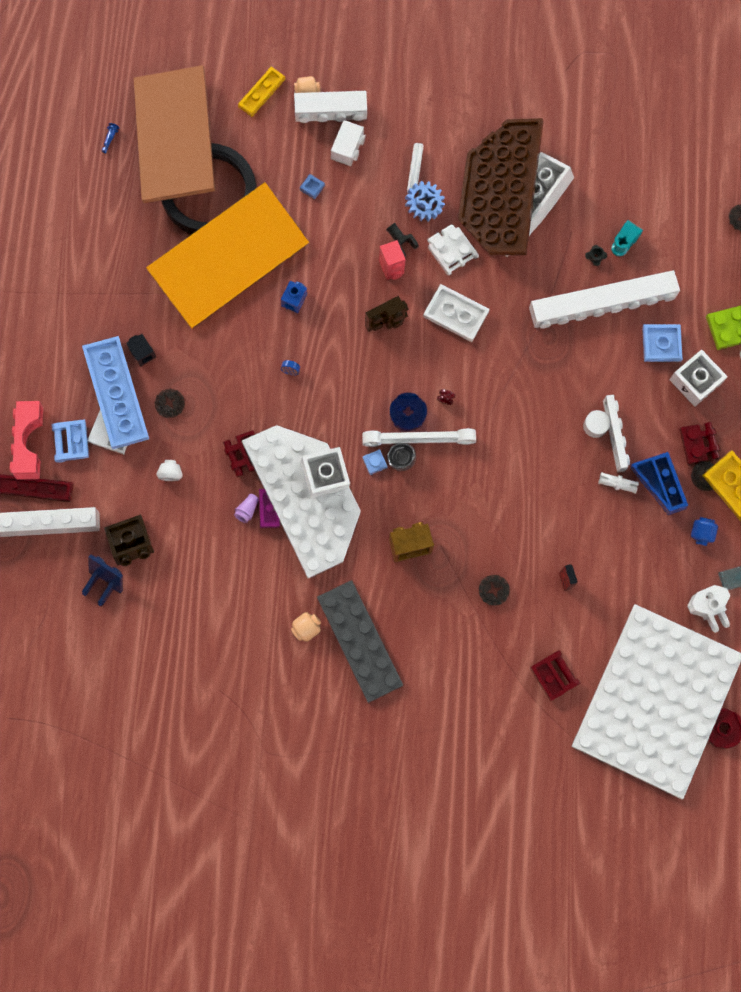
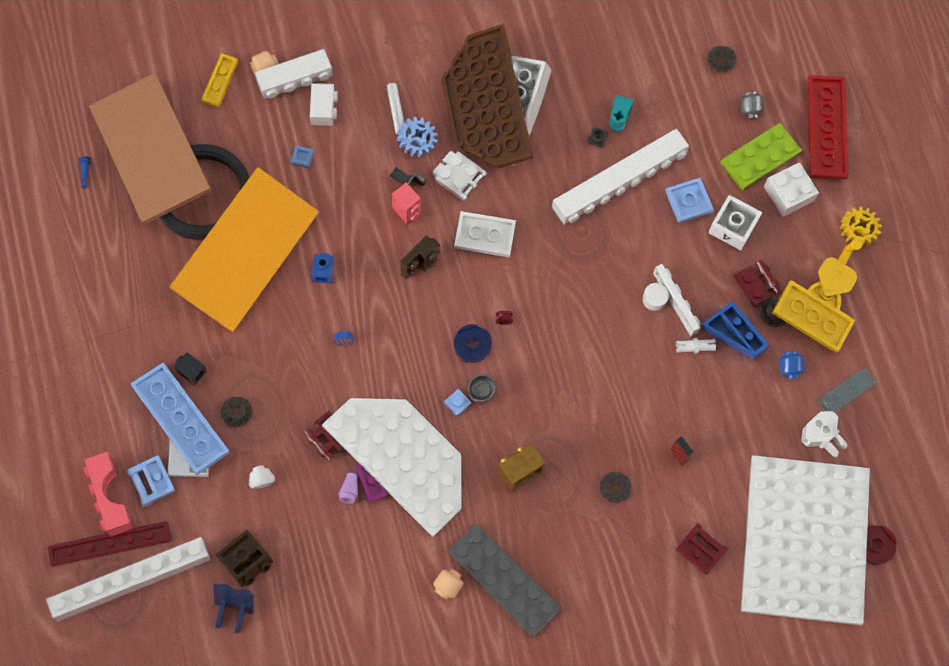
camera: 20 degrees left, 5 degrees down
white brick [301,447,350,498] -> none
white piece [362,429,476,447] -> none

